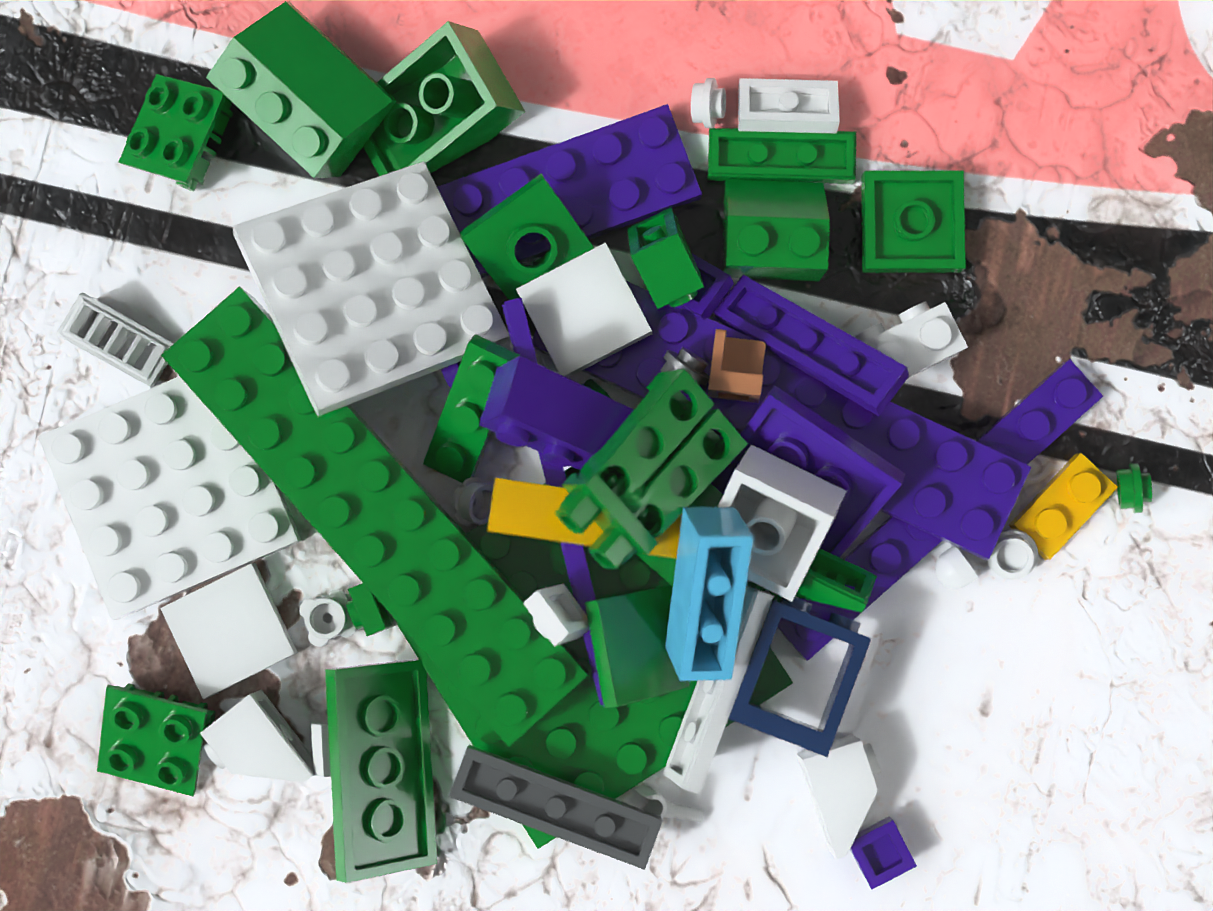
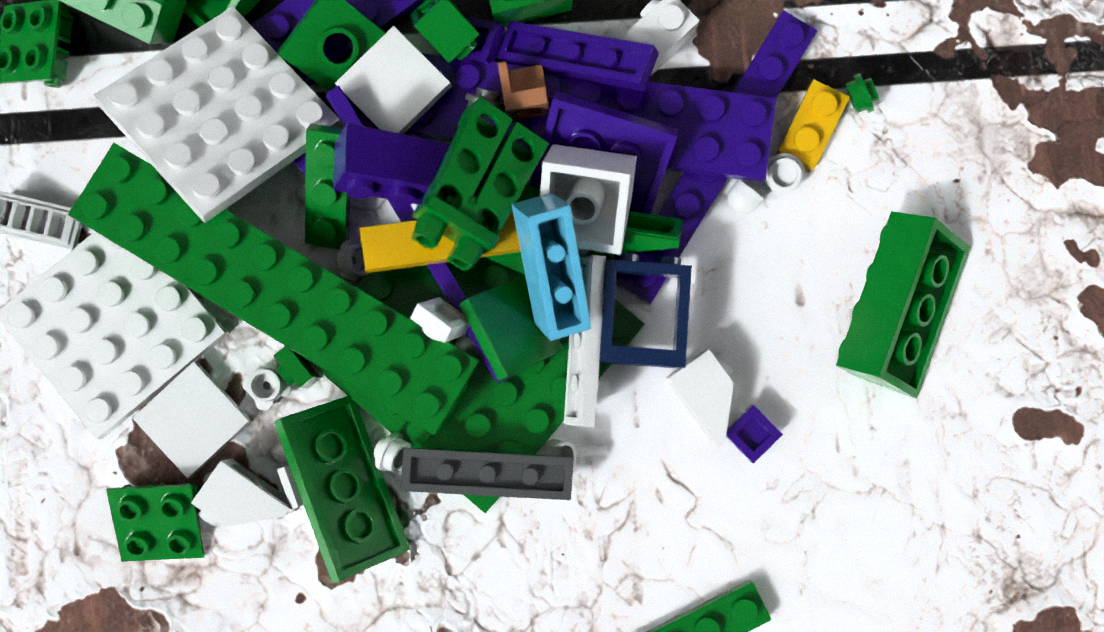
camera: 15 degrees left, 0 degrees up
none -> white plate [374,432,411,473]
none -> green slope [836,211,971,399]

